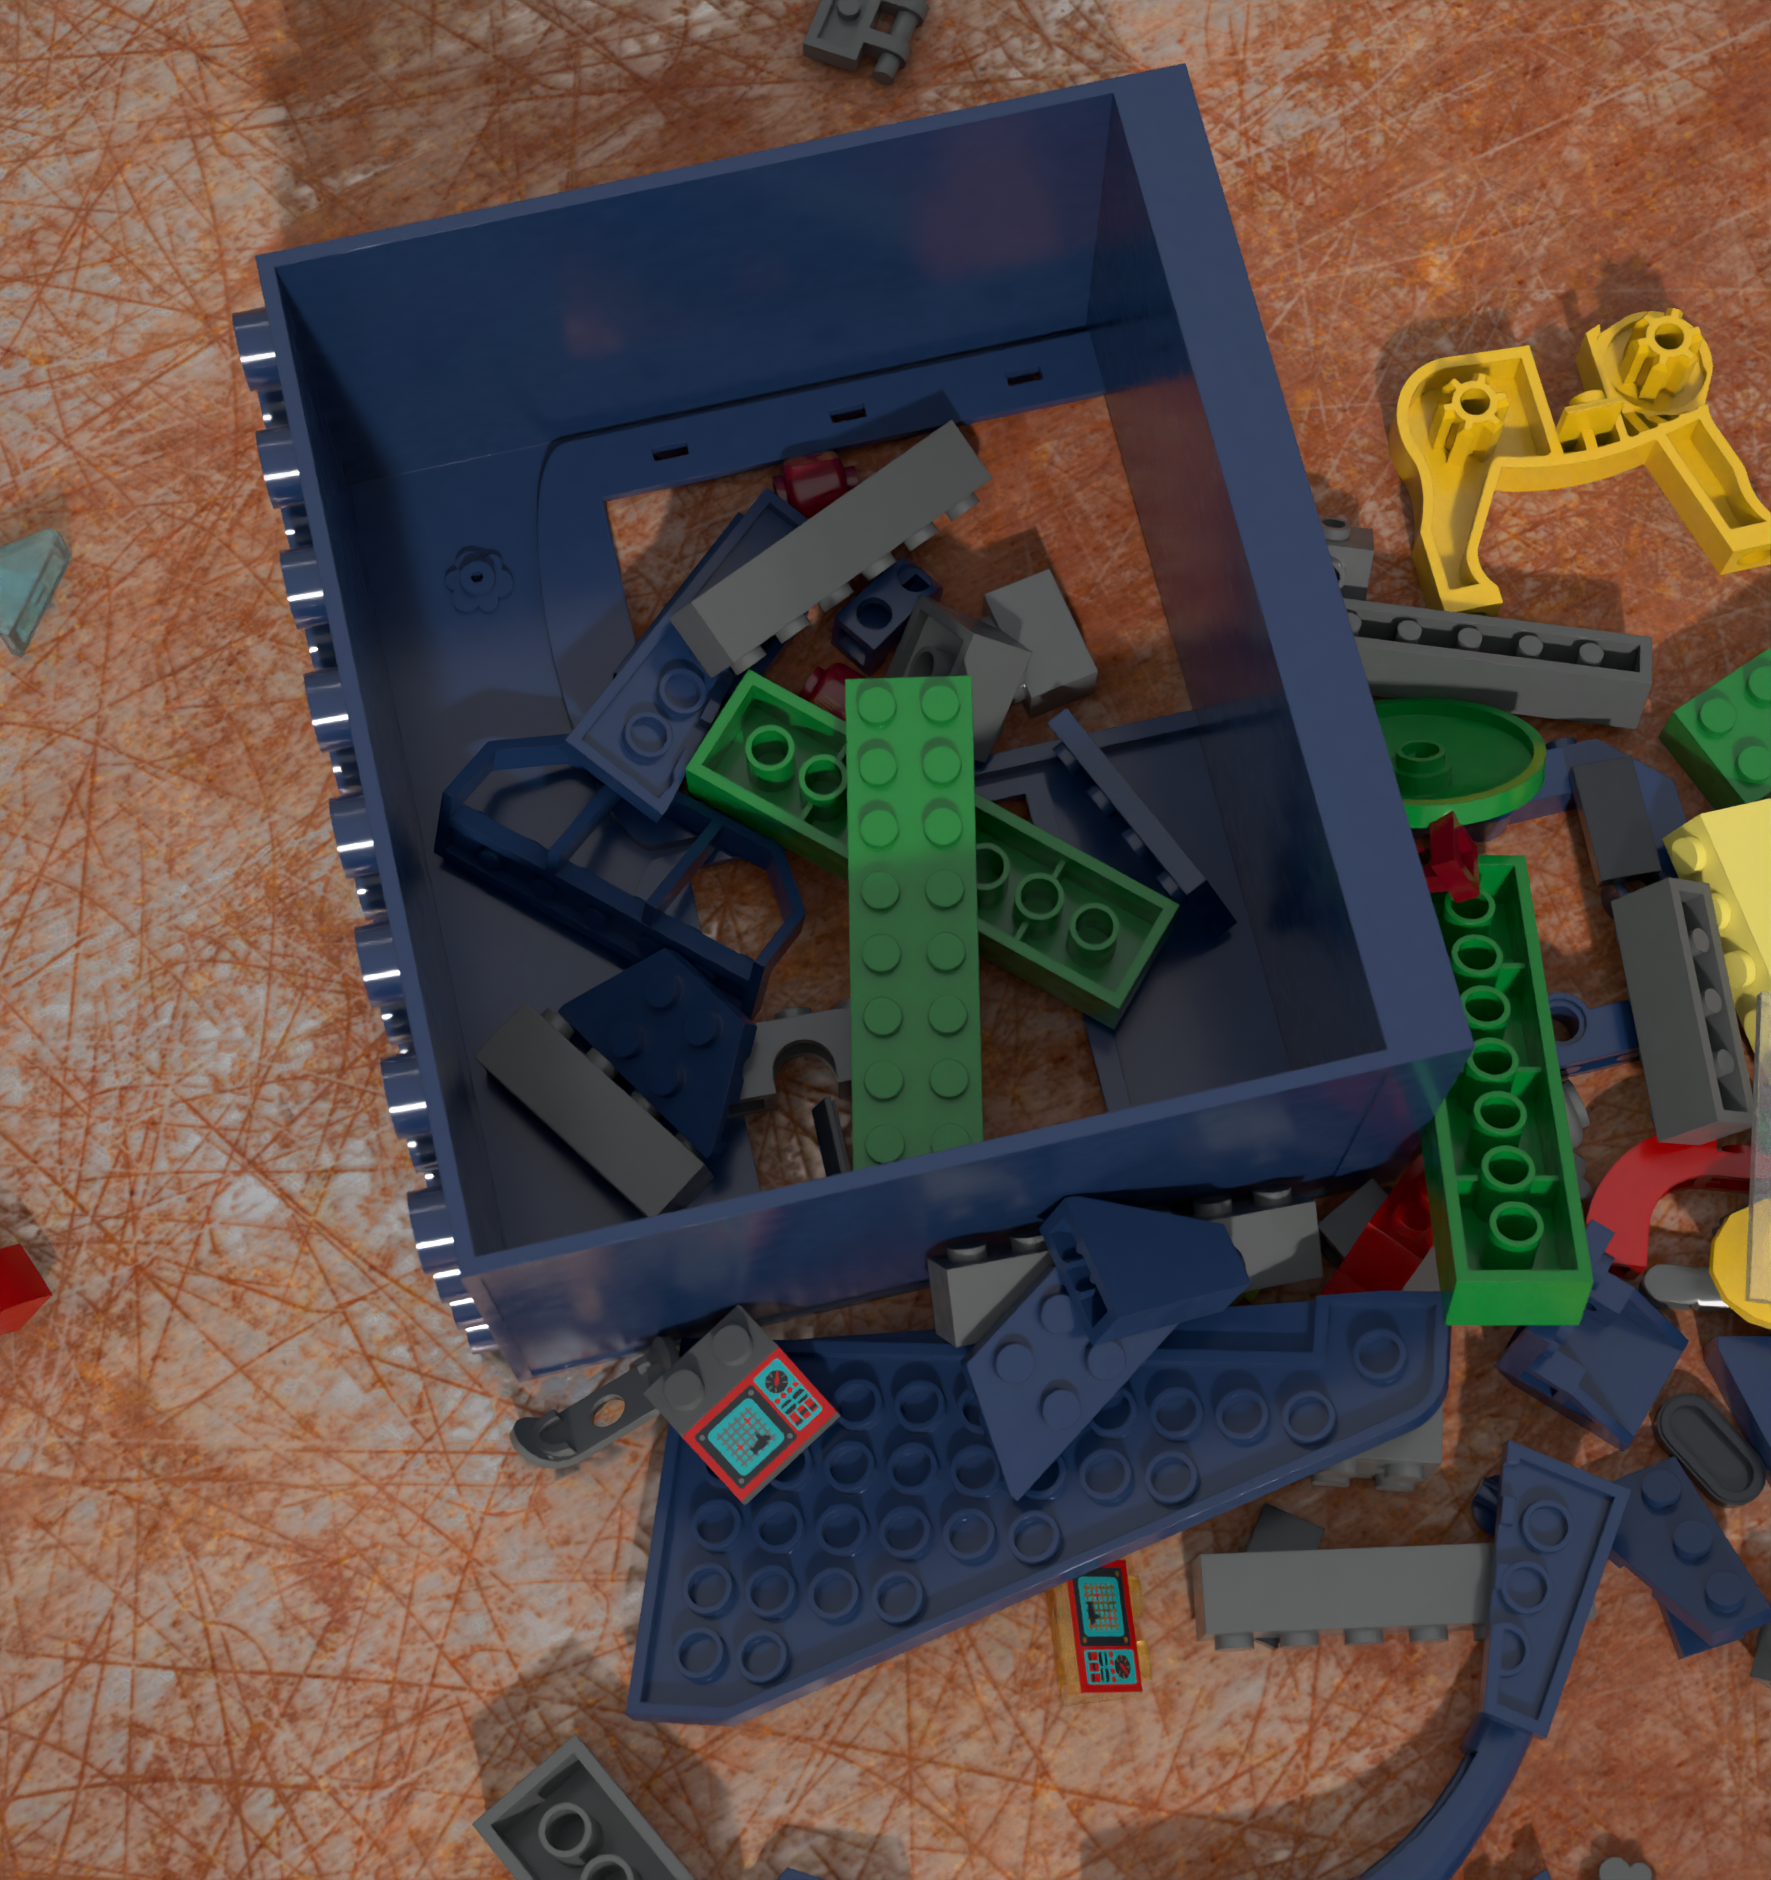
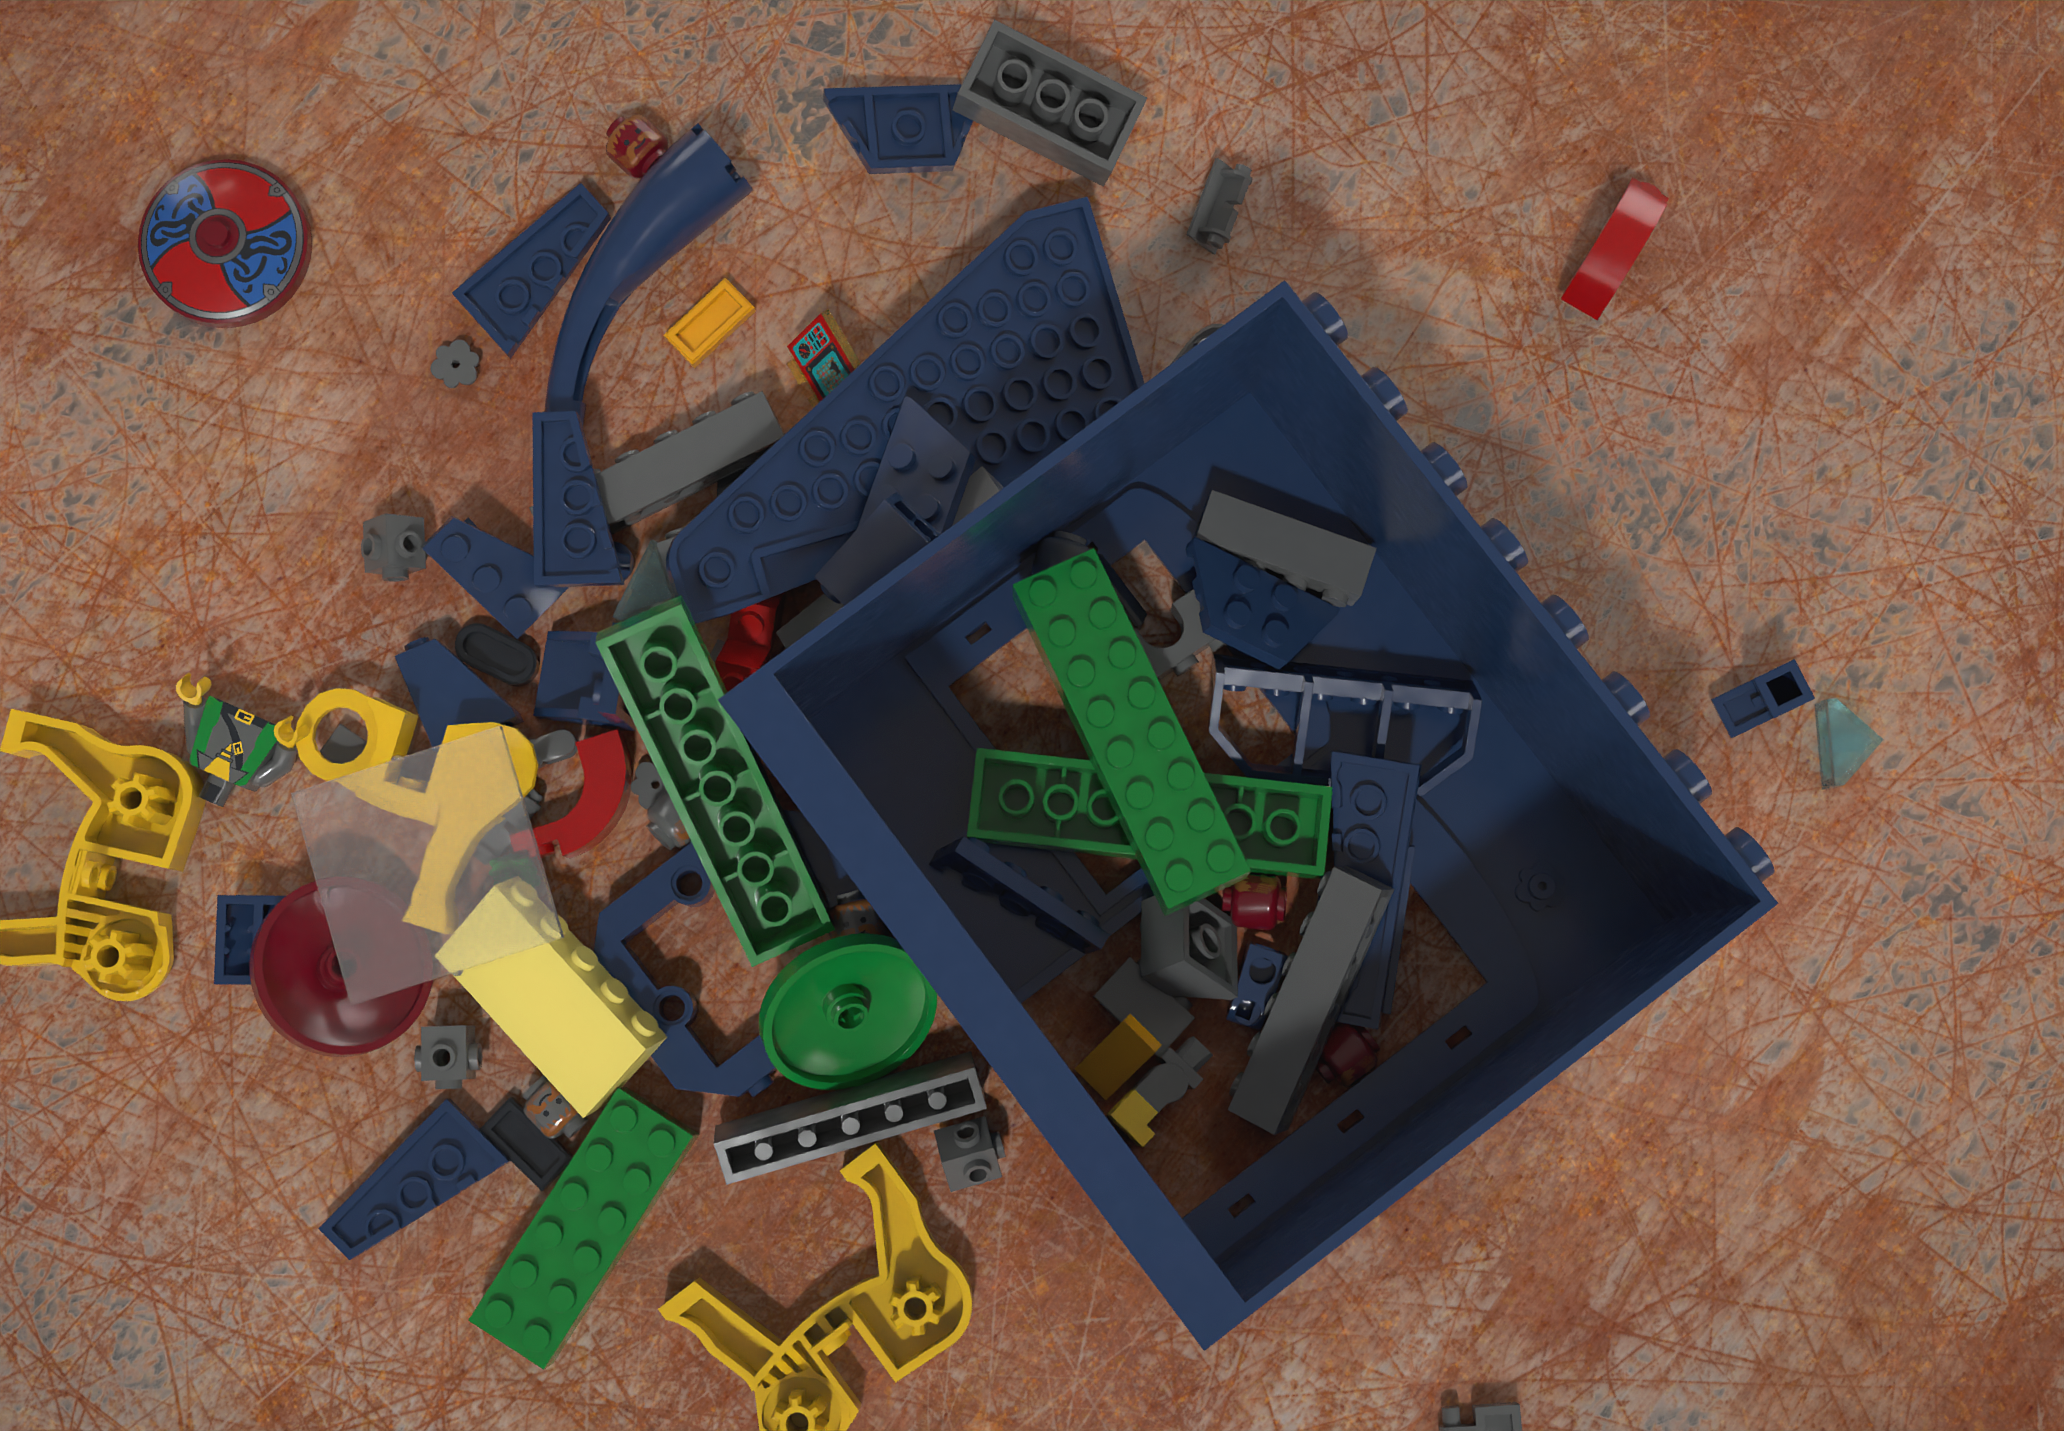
camera: 155 degrees right, 10 degrees up
slope [642,1304,840,1505] -> none
dark red tile [1414,811,1480,903] -> none
black tile [1568,756,1662,887] -> none
dark grey brick [1611,877,1759,1145] -> none
none -> clear light blue slope [612,539,675,623]
none -> light orange tile [664,278,756,369]
none -> light orange tile [1075,1014,1162,1100]
none -> dark grey hips [1106,1036,1213,1147]
none -> dark grey hinge [1186,158,1253,254]
none -> dark blue brick [1711,659,1815,739]

